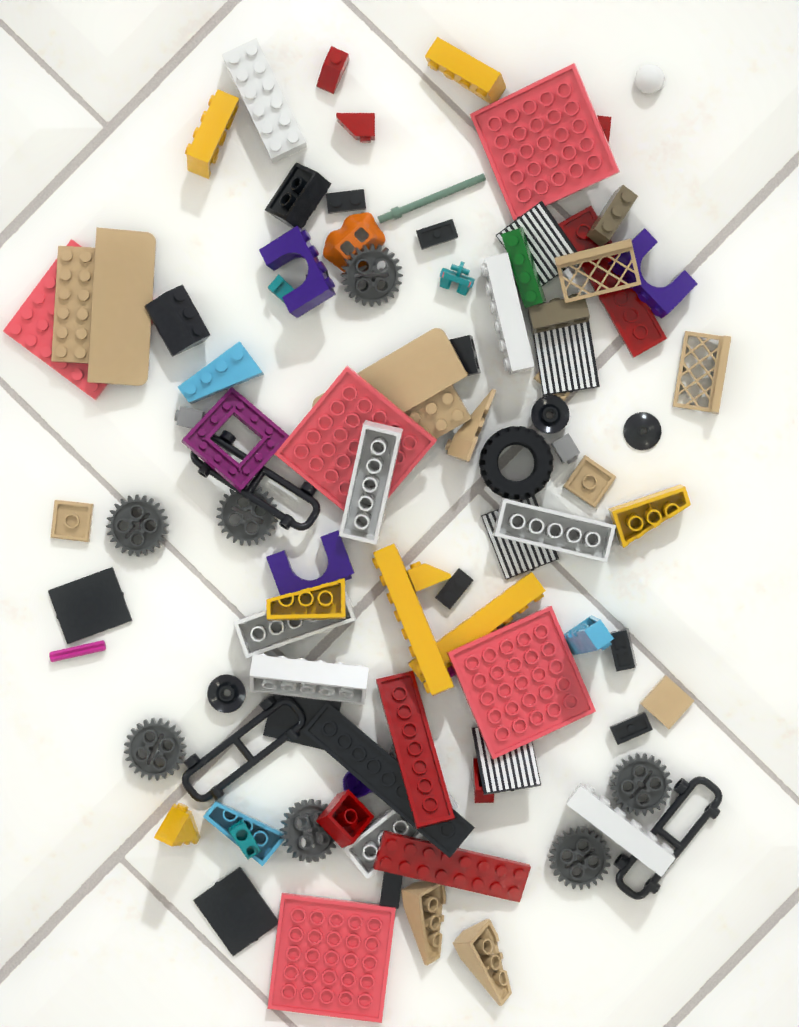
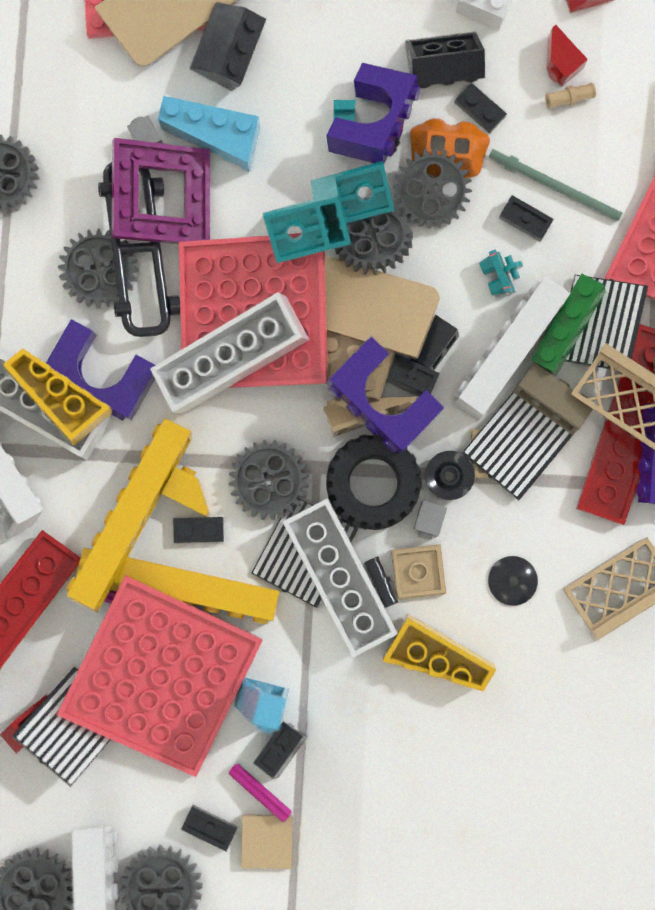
camera: 40 degrees right, 5 degrees down
none -> dark grey gear [228,440,309,520]
none -> dark pink axle [229,764,292,822]
none -> teal bracket [263,161,395,263]
none -> dark purple arch [326,336,445,454]
none -> dark grey gear [335,209,413,275]
none -> black pin [365,556,399,608]
none -> black hinge [386,353,440,397]
none -> tan pin [545,83,596,109]

